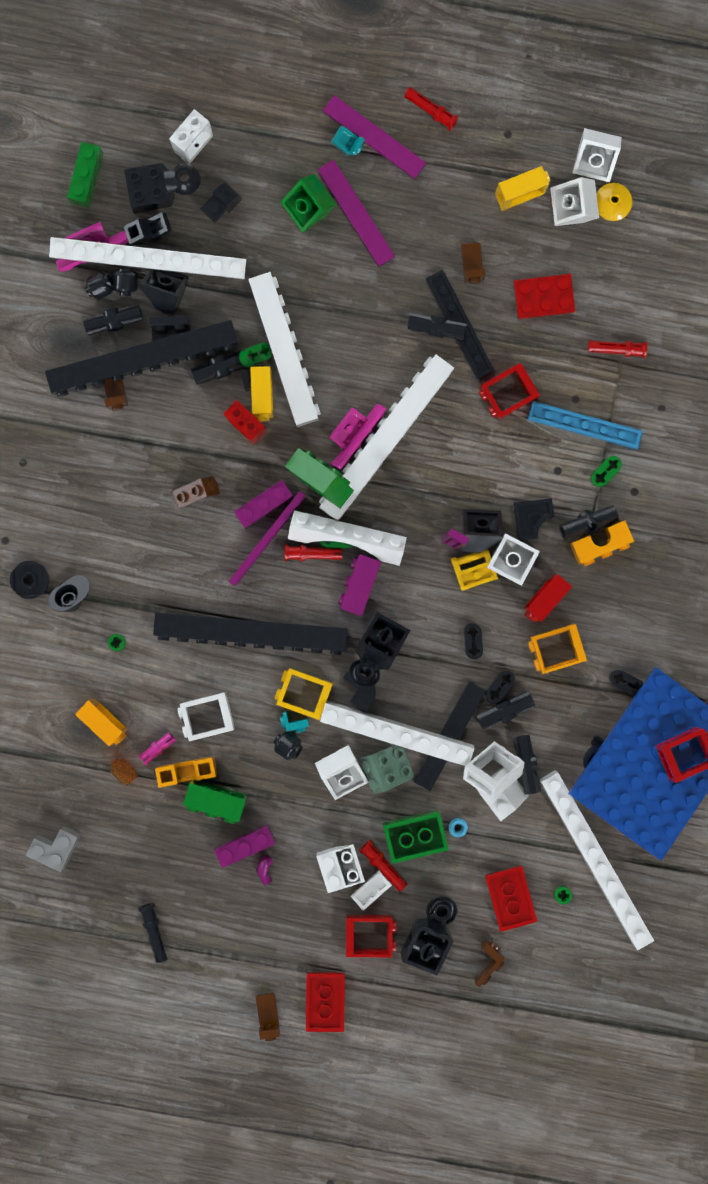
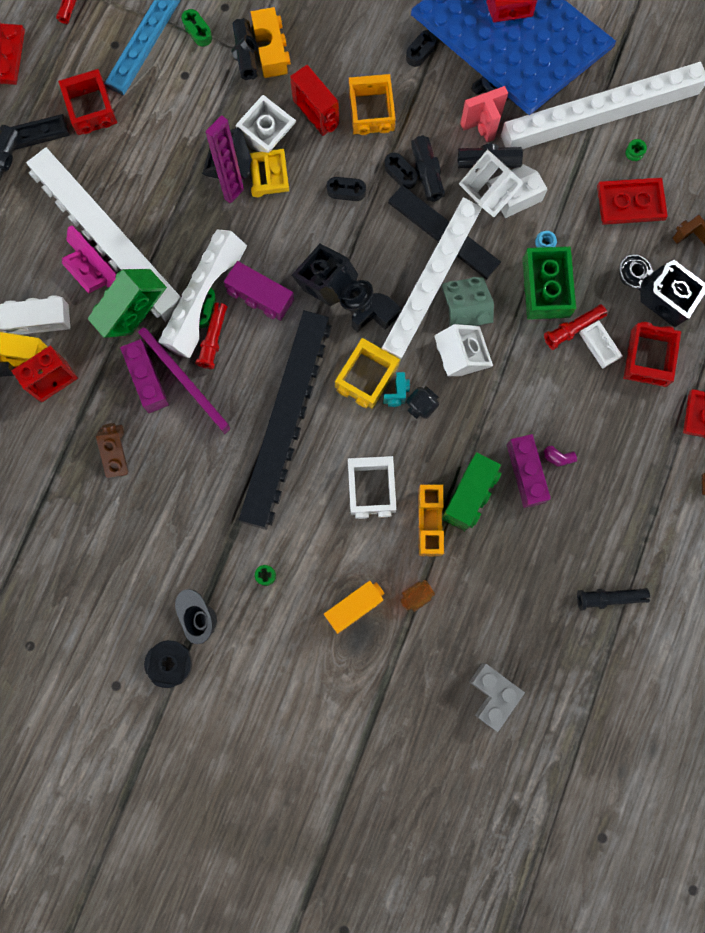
camera: 85 degrees left, 10 degrees down
dark pink pin [139,732,176,765] -> none
white slope [316,844,365,893] -> none
black tile [513,498,554,541] -> none
none -> coral bracket [460,86,508,143]

